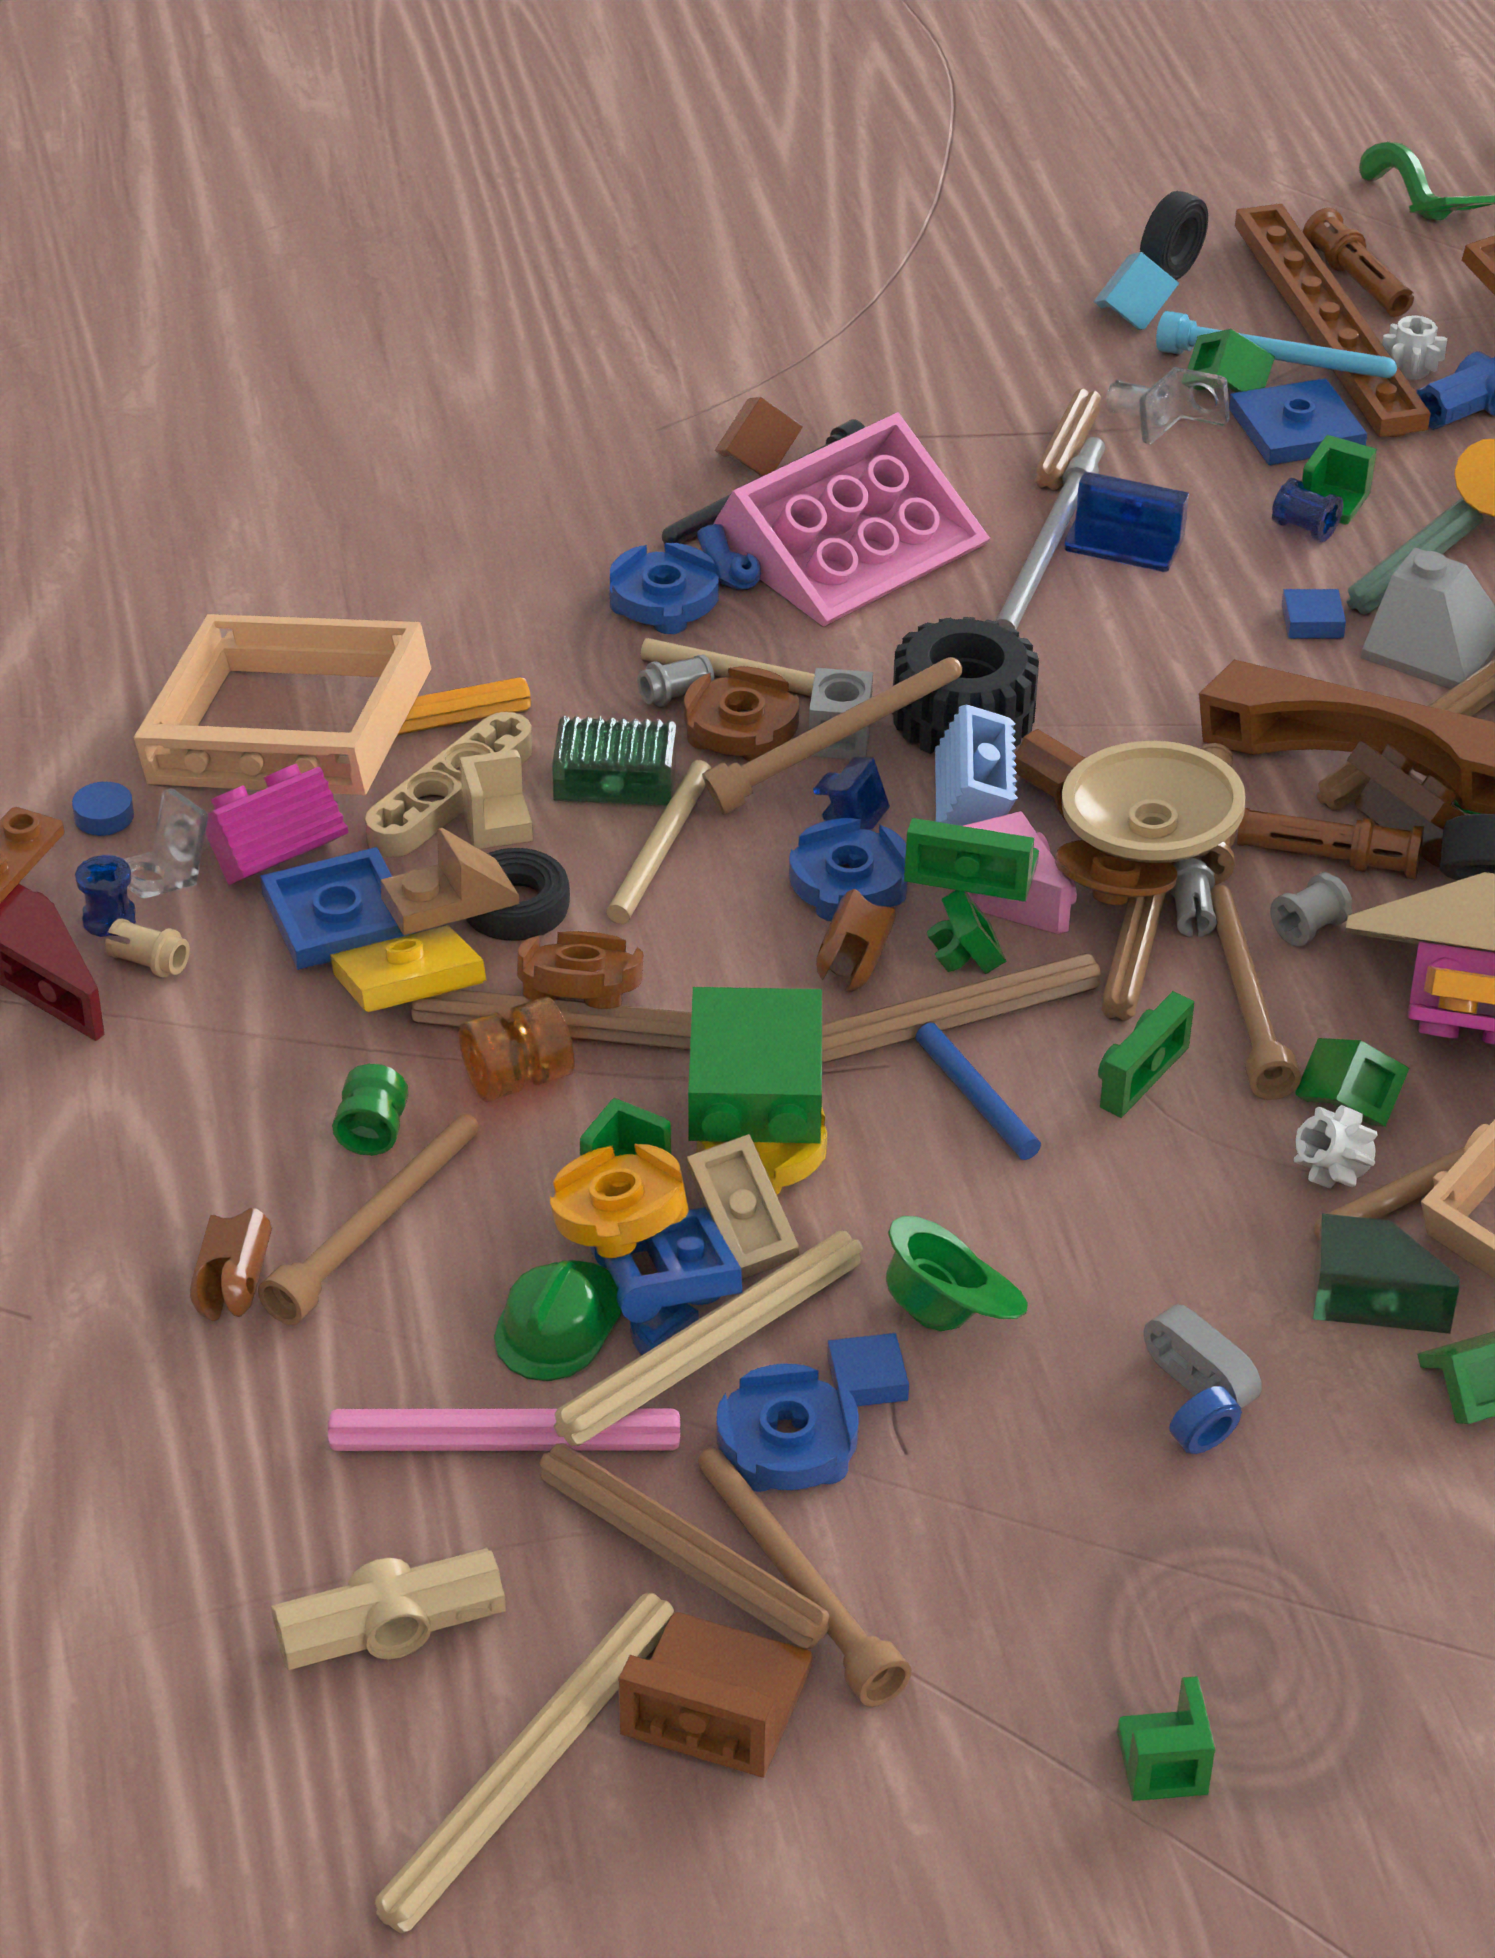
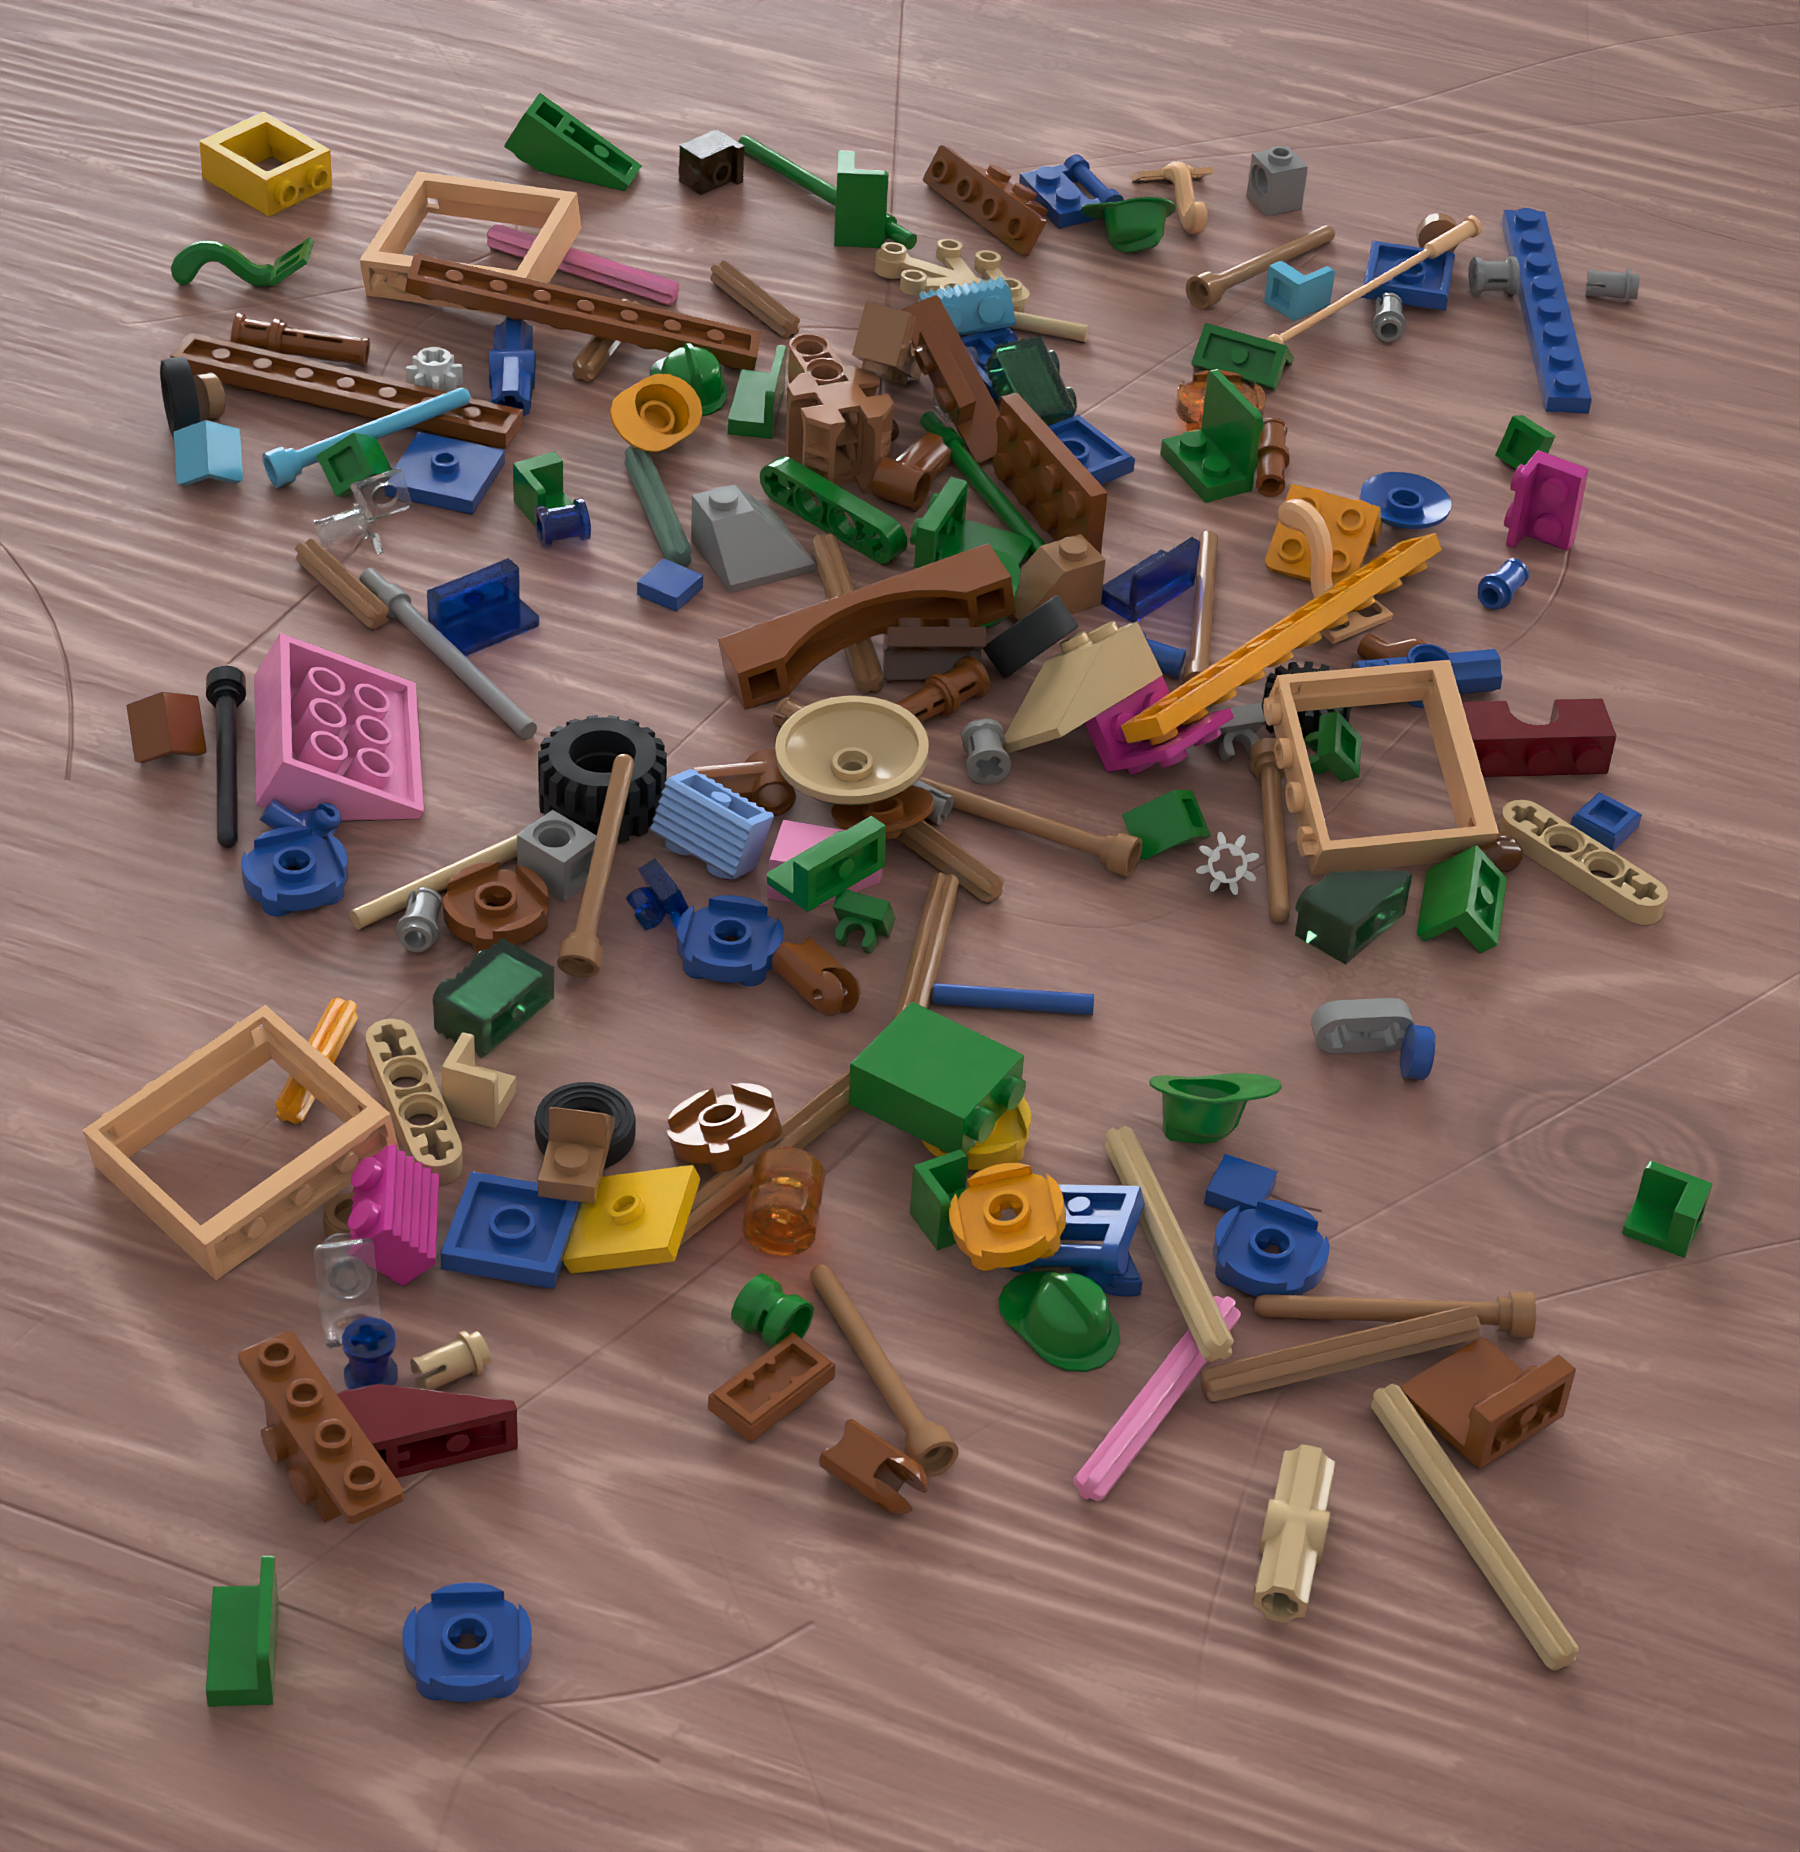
camera: 60 degrees left, 0 degrees up
blue tile [72,781,134,836] -> none
tan bar [607,760,711,924] -> none
tan plate [687,1134,799,1279] -> none
green plate [1098,991,1195,1118] -> none
none -> medium nougat tile [193,373,226,420]
none -> dark orange plate [708,1332,835,1442]

